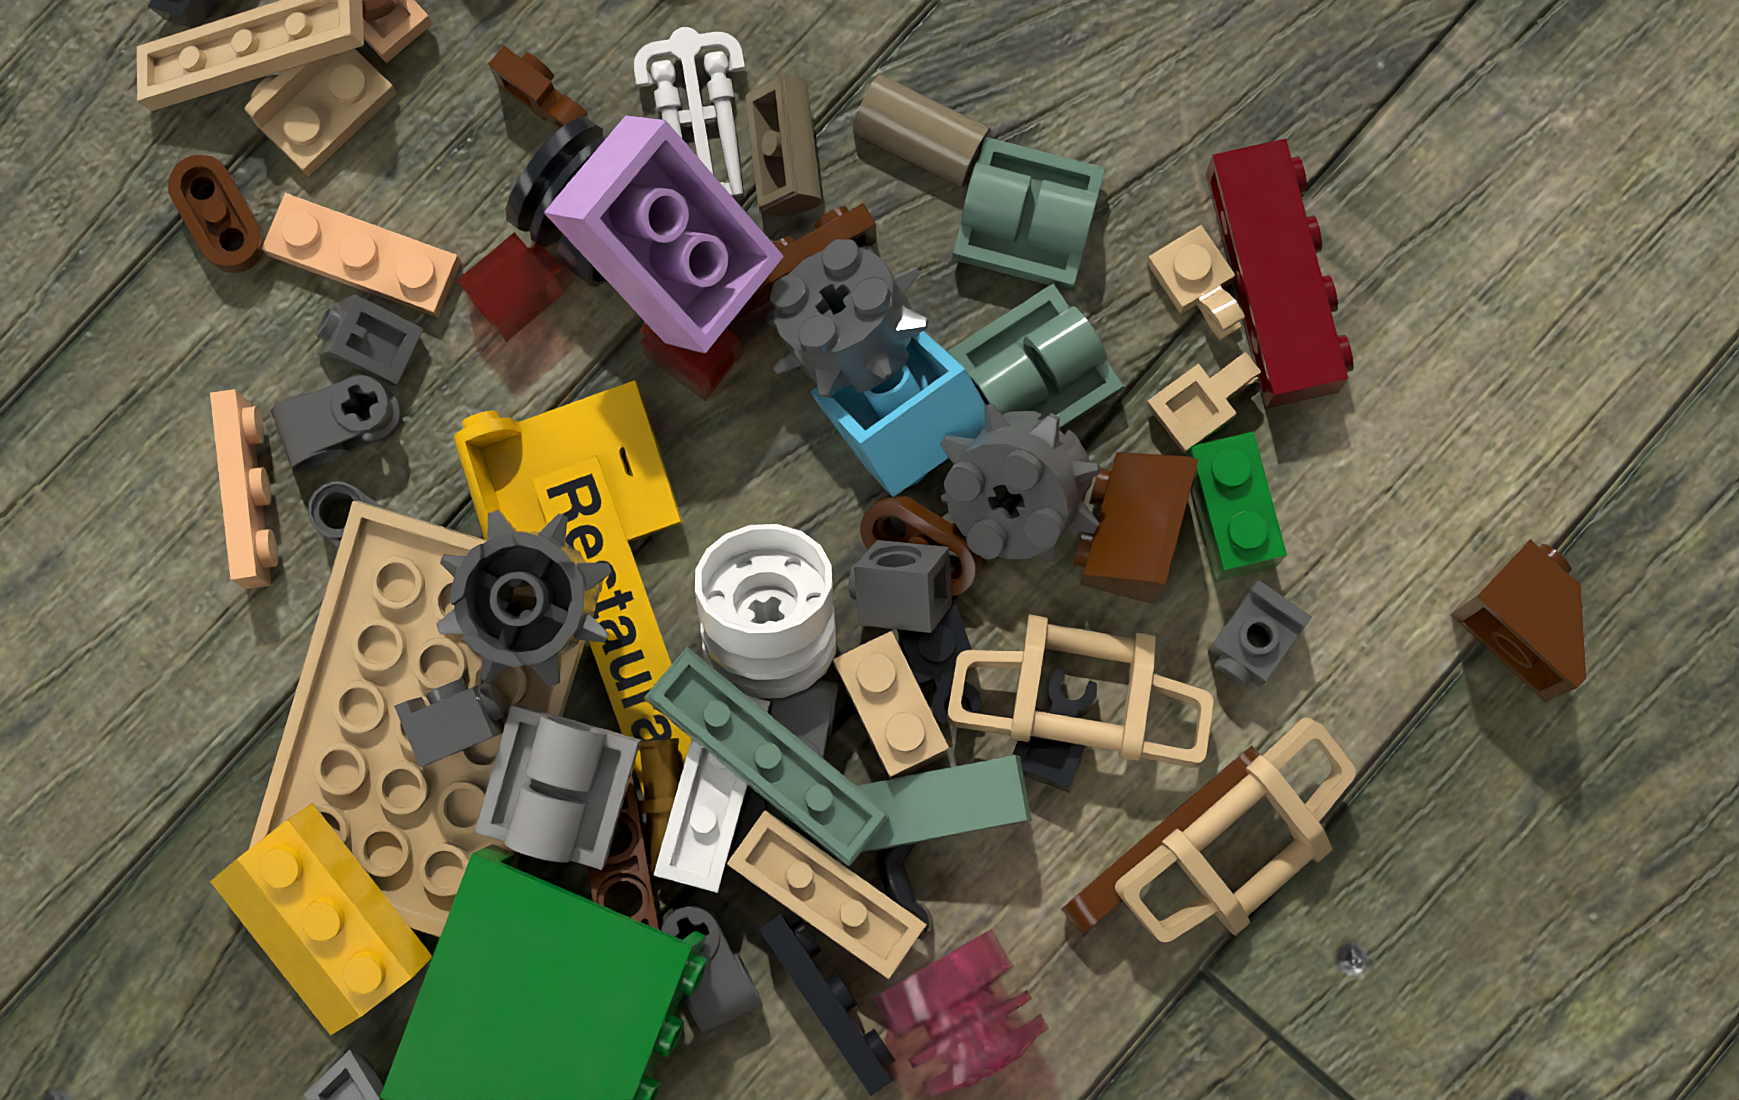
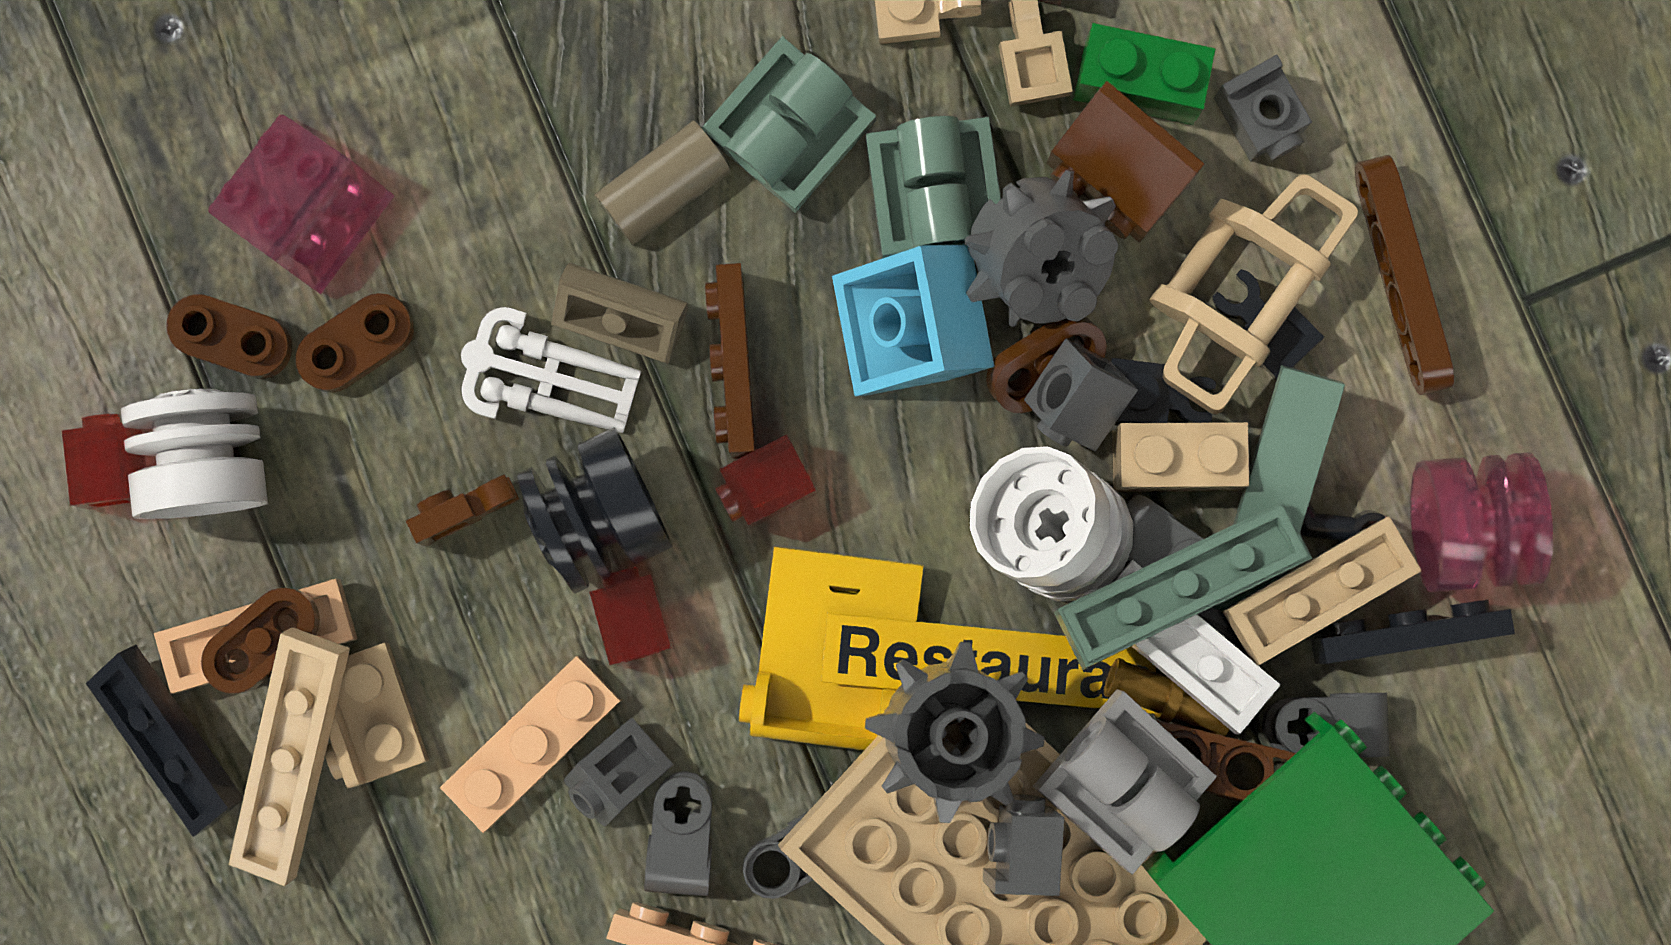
camera: 70 degrees left, 5 degrees up
reddish brown plate [168,155,266,273] -> none
lavender brick [544,116,784,353] -> none
dark grey brick [766,239,929,398] -> none
tan bar [1115,717,1356,942] -> none

